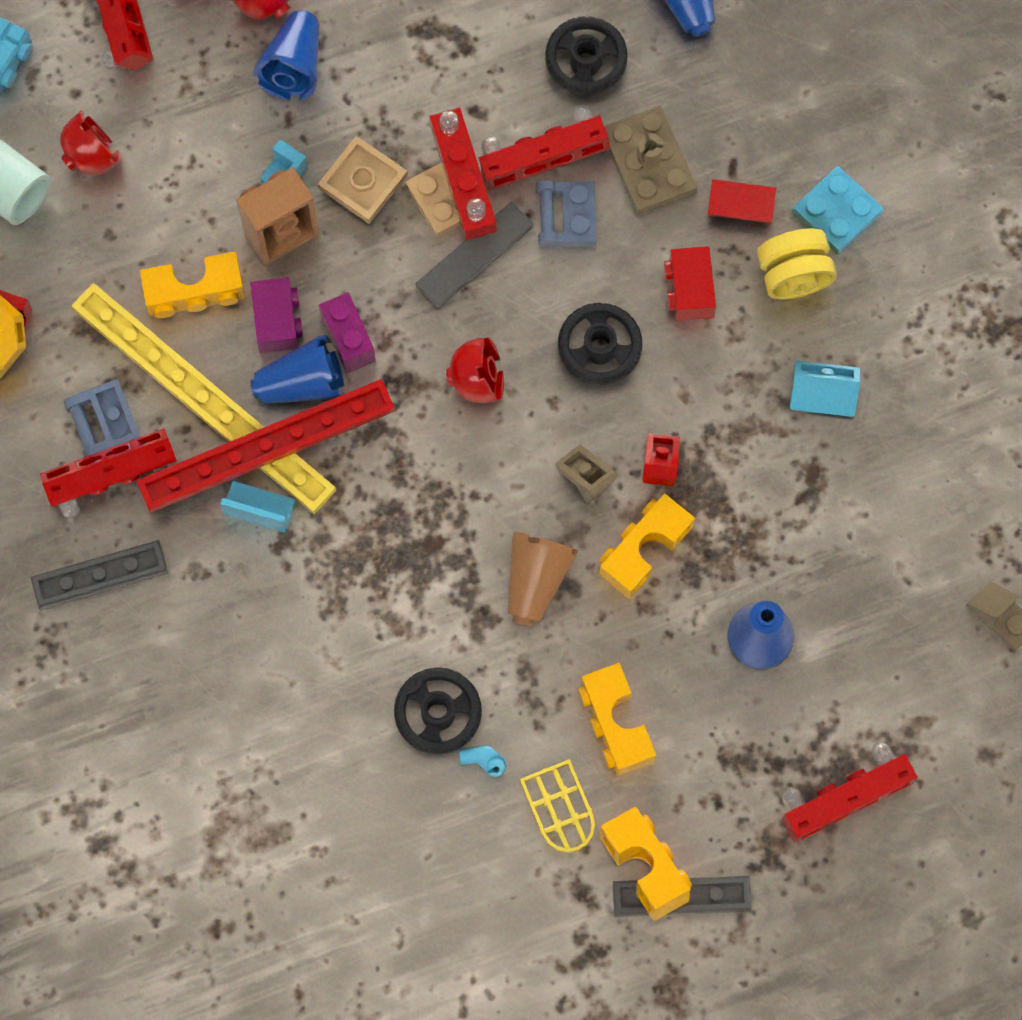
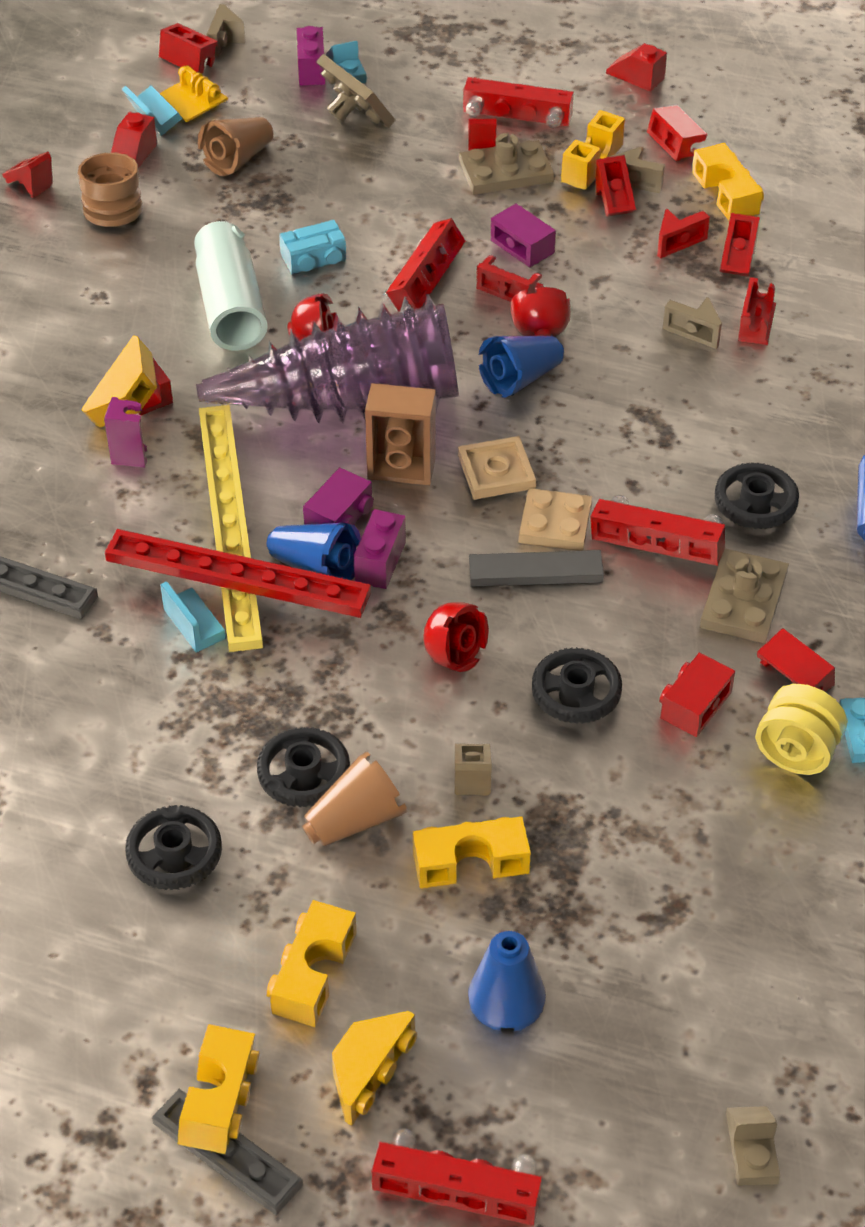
camera: 40 degrees right, 25 degrees down
red piece [40,428,177,518] -> none
sand blue plate [64,379,140,457] -> none
yellow arch [139,251,245,318] -> none
medium azure panel [260,139,308,183] -> none
red piece [429,107,497,241] -> none
medium azure arm [459,745,506,777] -> none
light yellow window [520,759,595,853] -> none
sand blue plate [537,180,596,247] -> none
red slope [642,433,680,486] -> none
medium azure panel [790,360,860,417] -> none
none -> magenta hinge [104,397,147,468]
none -> clear purple cone [196,294,459,424]
none -> black wheel [257,727,350,807]
none -> yellow slope [332,1011,418,1126]

